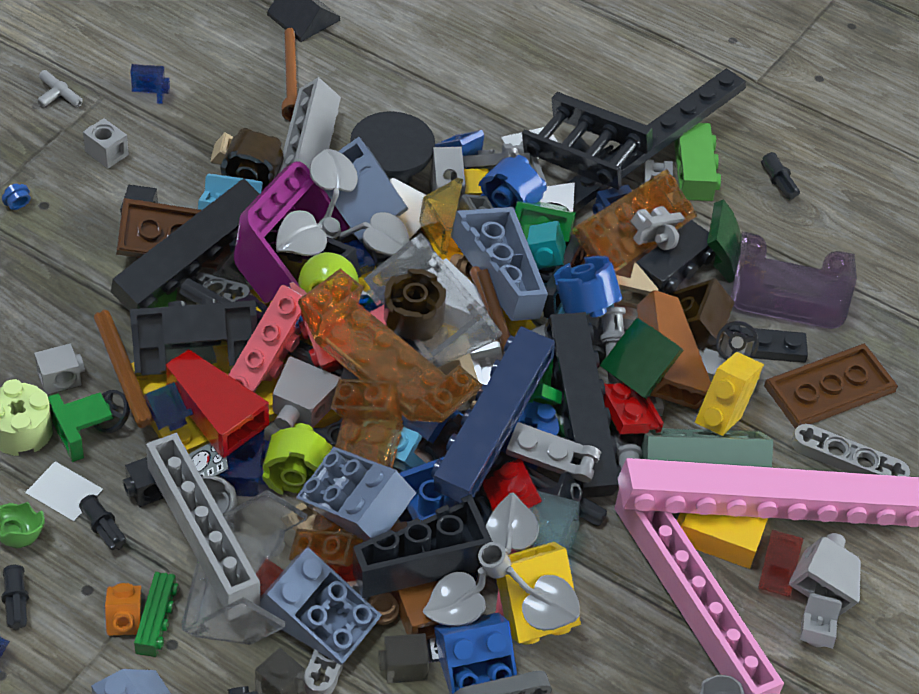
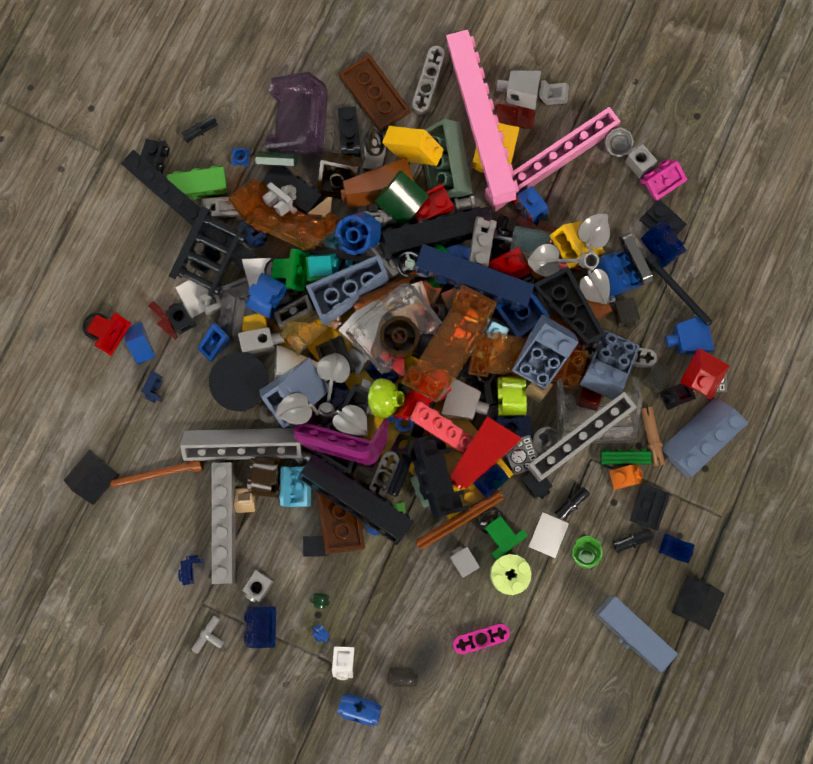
camera: 90 degrees left, 30 degrees up
none -> red piece [82,312,132,356]
none -> blue slope [125,322,156,364]
none -> black bracket [140,138,170,174]
none -> dark blue bracket [141,371,163,403]
none -> clear red slope [148,301,178,340]
none -> black brick [165,302,196,335]
none -> light grey brick [212,462,236,584]
none -> blue plate [231,148,251,167]
none -> clear blue bracket [244,606,276,648]
none -> clear green plate [310,593,330,609]
none -> blue torso [511,186,548,230]
none -> clear red slope [515,216,557,238]
none -> black plate [629,483,670,531]
none -> medium nougat pin [640,407,666,467]

